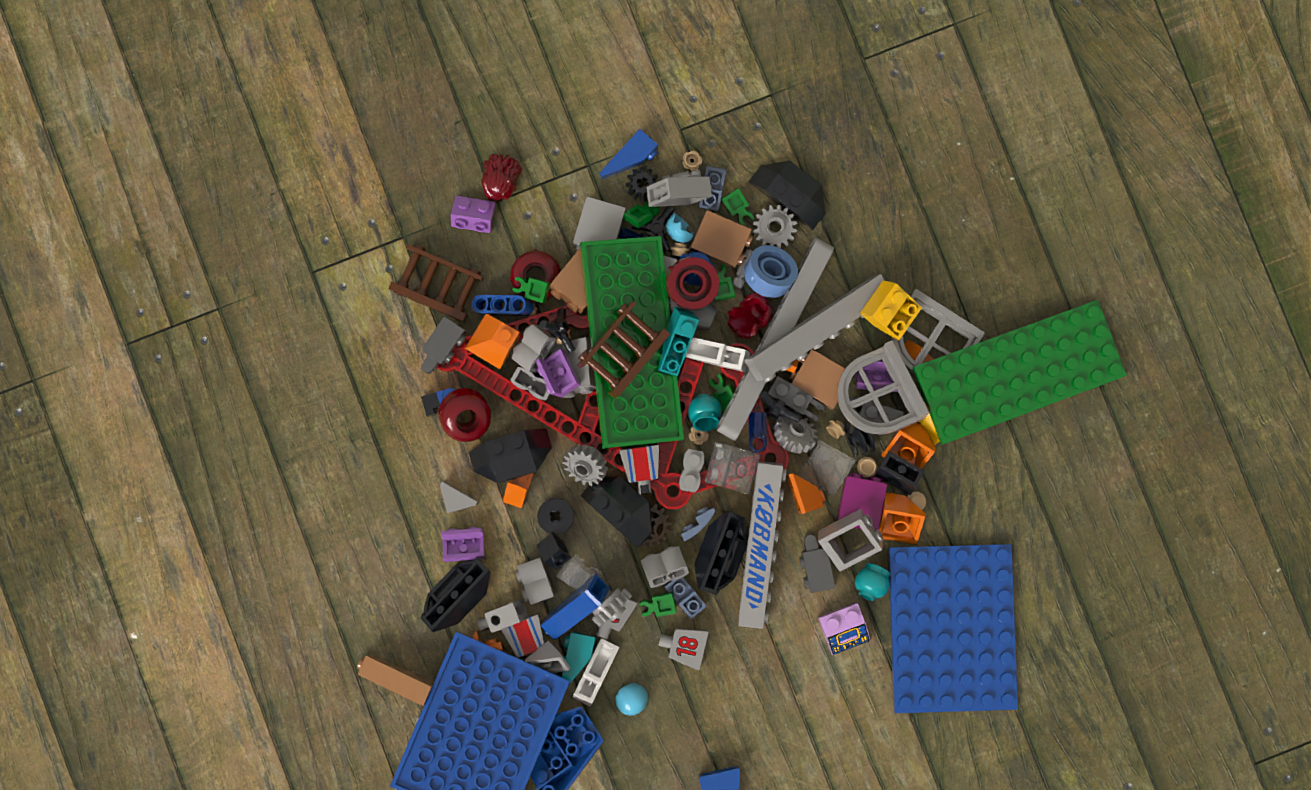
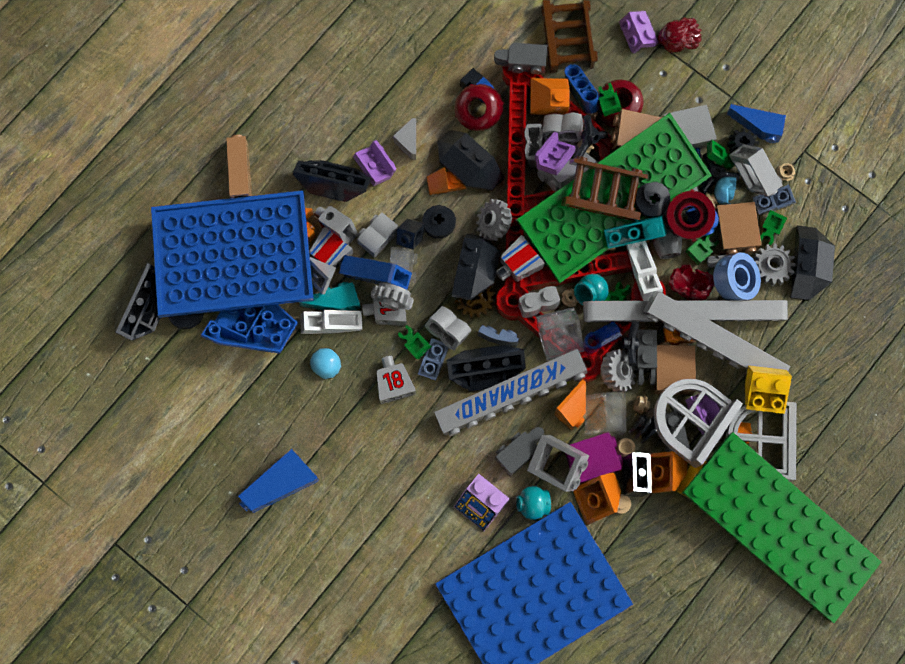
camera: 55 degrees right, 10 degrees down
none -> black piece [634,182,671,217]

